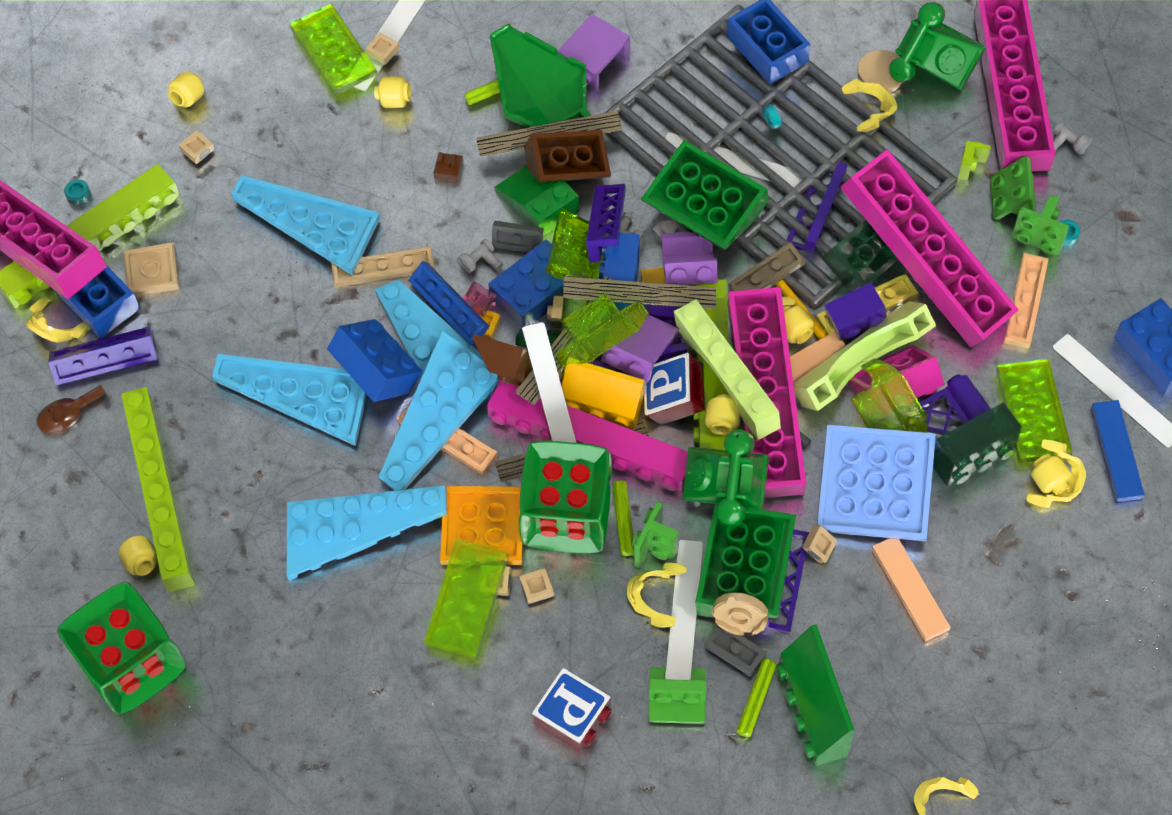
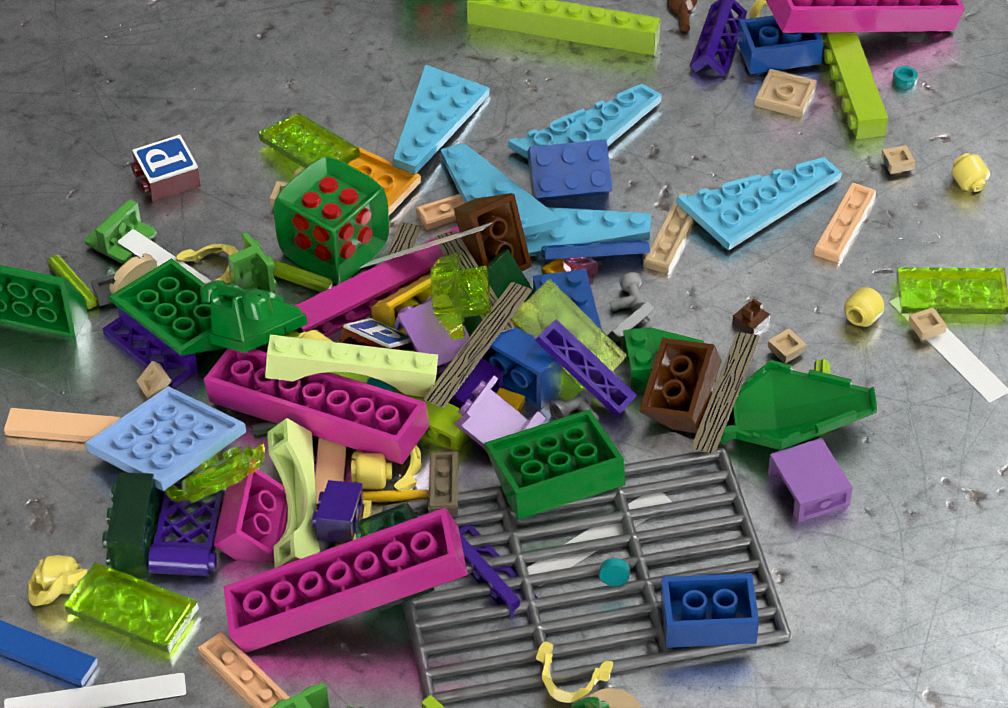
camera: 120 degrees right, 15 degrees down
none -> tan plate [767,328,807,363]
none -> light nougat tile [814,182,876,263]

